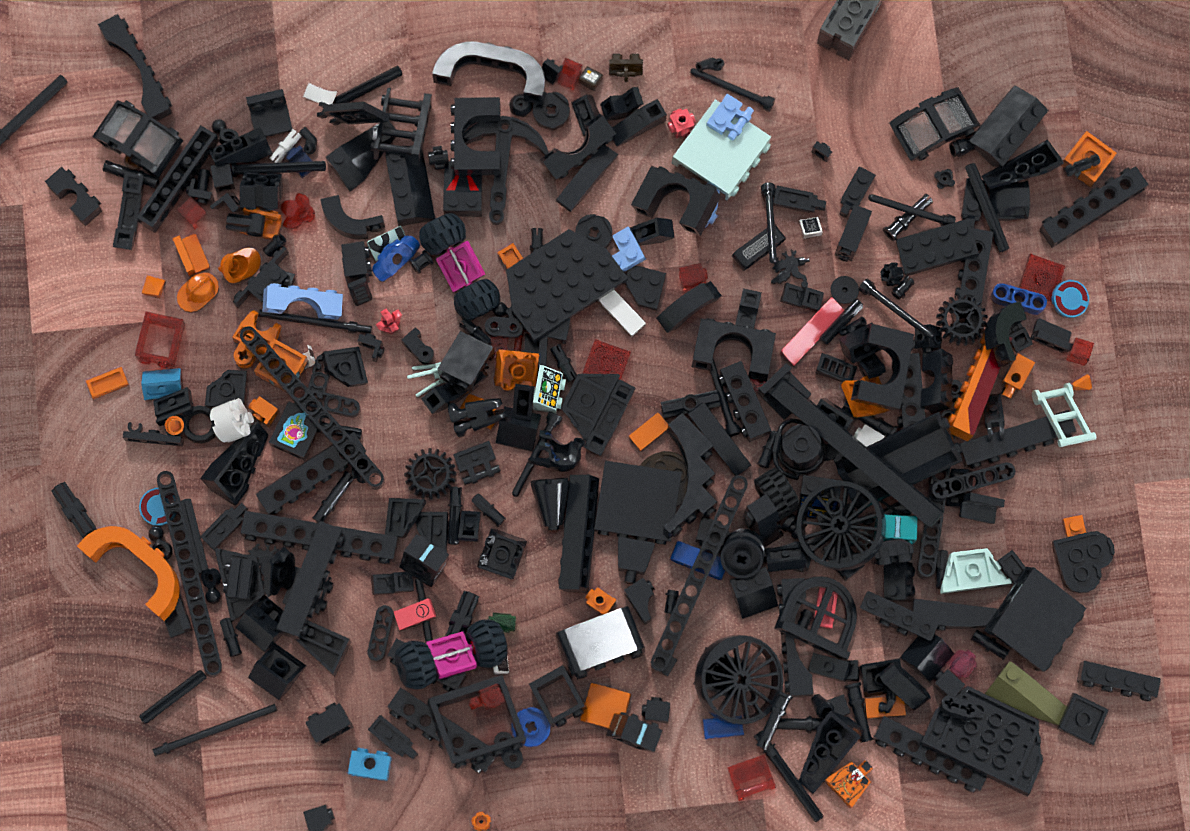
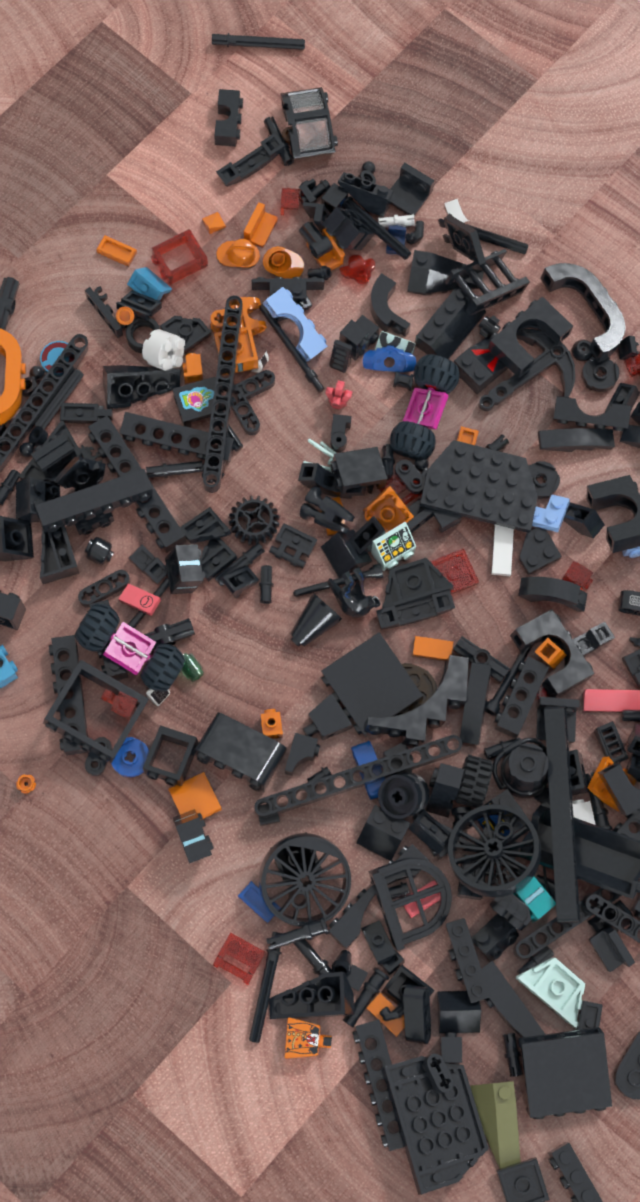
camera: 45 degrees right, 5 degrees down
black arch [98,14,172,121] -> none
black brick [137,125,219,233] -> none
black plate [322,347,368,387] -> none
black bracket [358,333,385,362] -> none
black hinge [368,715,418,760] -> none
black slope [477,529,527,579] -> none
black pin [550,344,577,383] -> none
black brick [558,475,599,593] -> none
black brick [641,697,670,723] -> none
clear pink head [948,649,977,678] -> none
none -> black head [84,537,114,565]
none -> orange brick [535,638,566,669]

